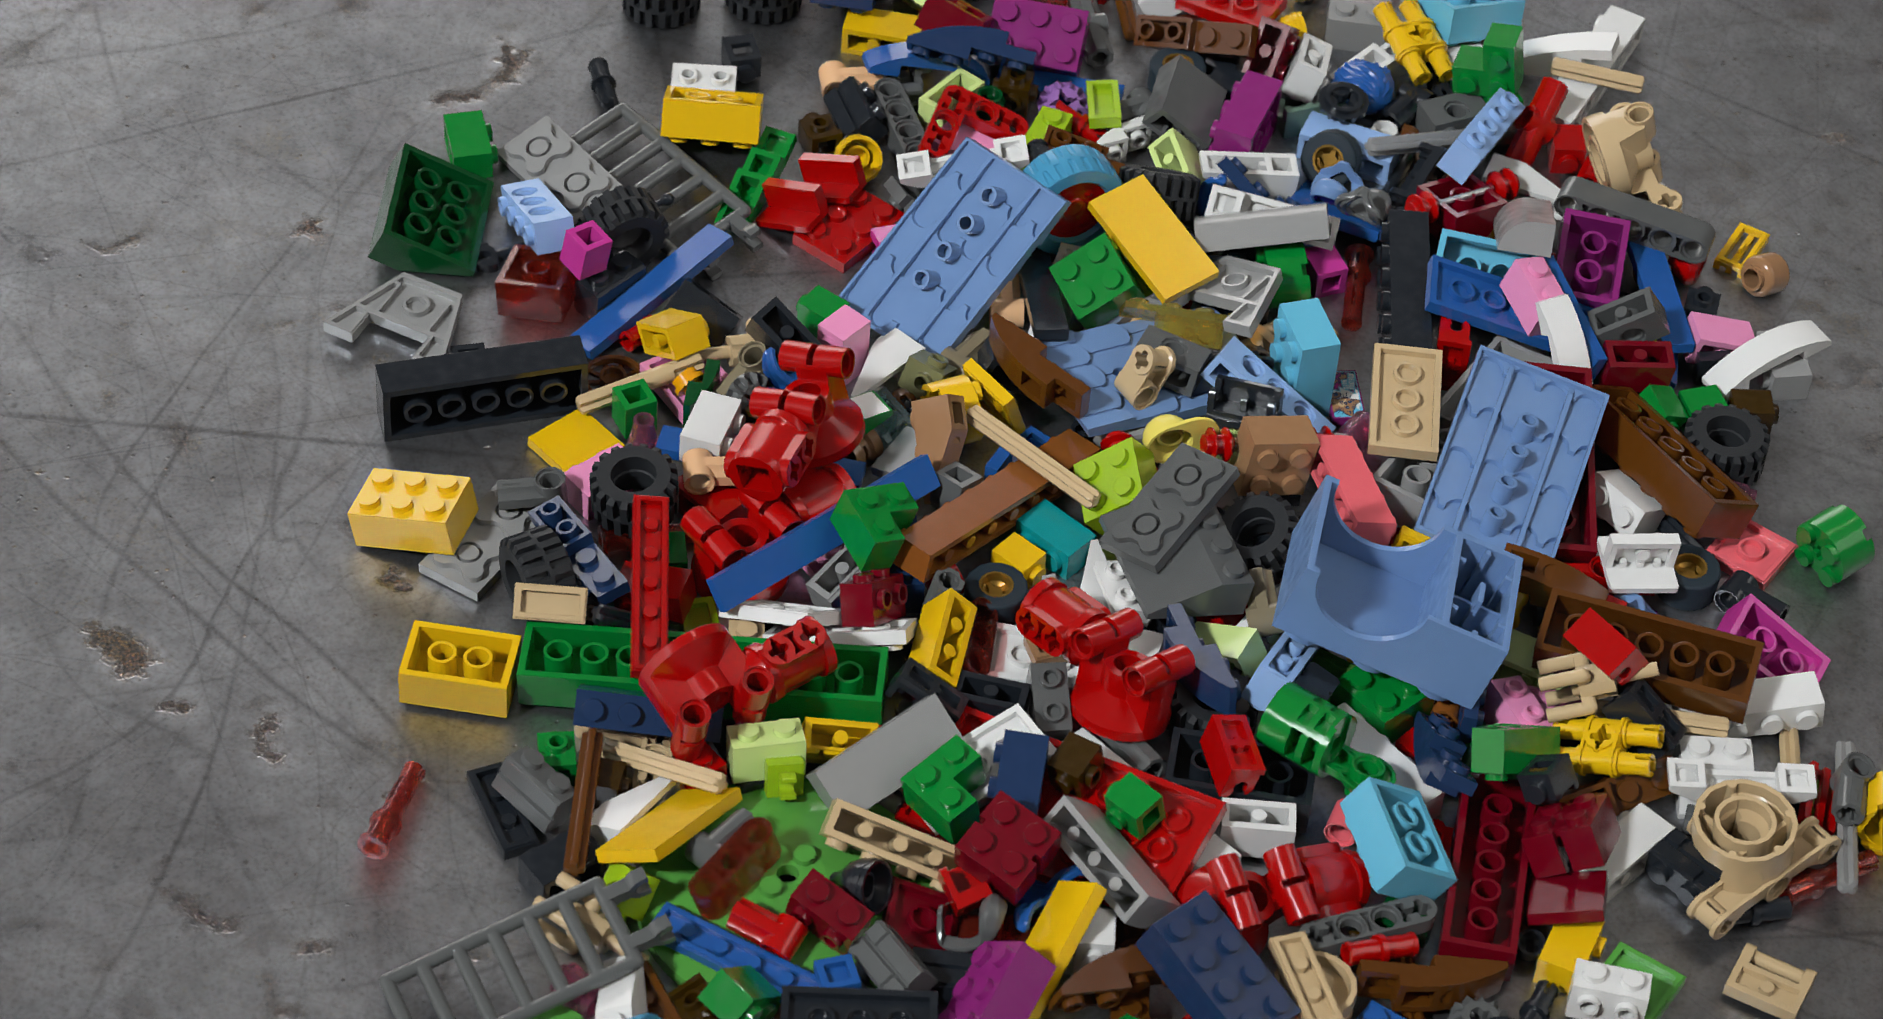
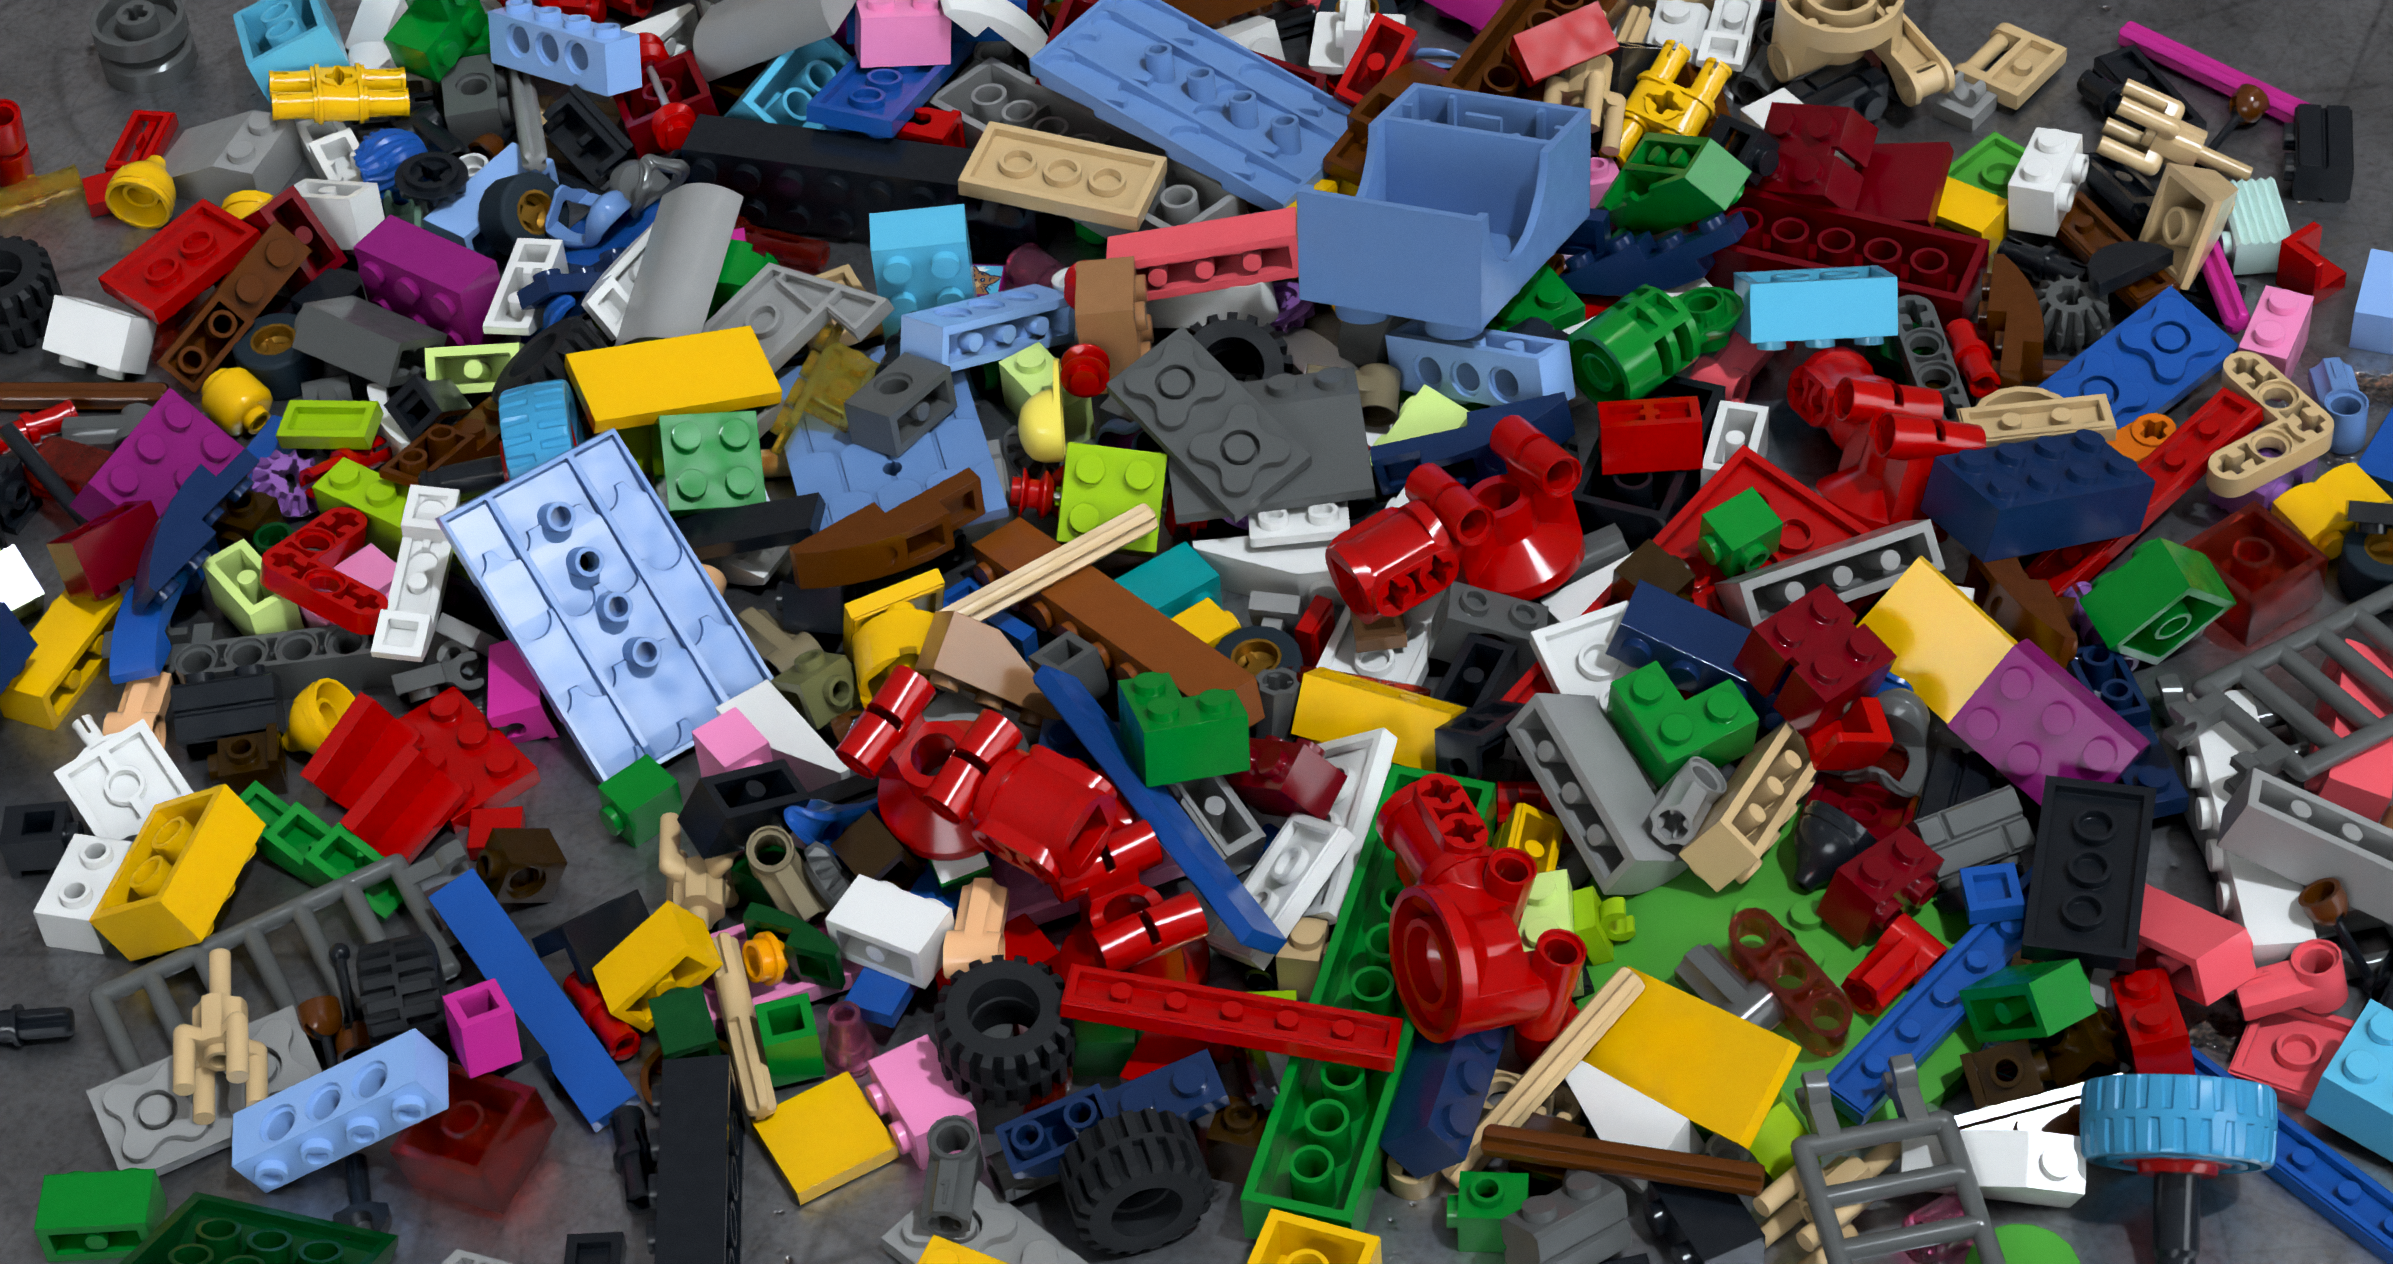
camera: 70 degrees left, 0 degrees up
tan tile [512,582,588,625] -> none
tan piece [1114,344,1176,410] -> none
black hinge [1205,374,1284,429] -> none
none -> white plate [53,714,194,842]
none -> tan plant [173,948,268,1125]
none -> yellow head [201,367,273,437]
none -> black brick [384,374,472,442]
none -> red tile [467,806,526,860]
none -> dark brown brick [476,828,568,903]
none -> dark green brick [648,985,721,1060]
none -> red brick [1334,12,1420,108]
none -> light grey piece [1649,756,1727,846]
none -> light grey tile [1933,71,1998,133]

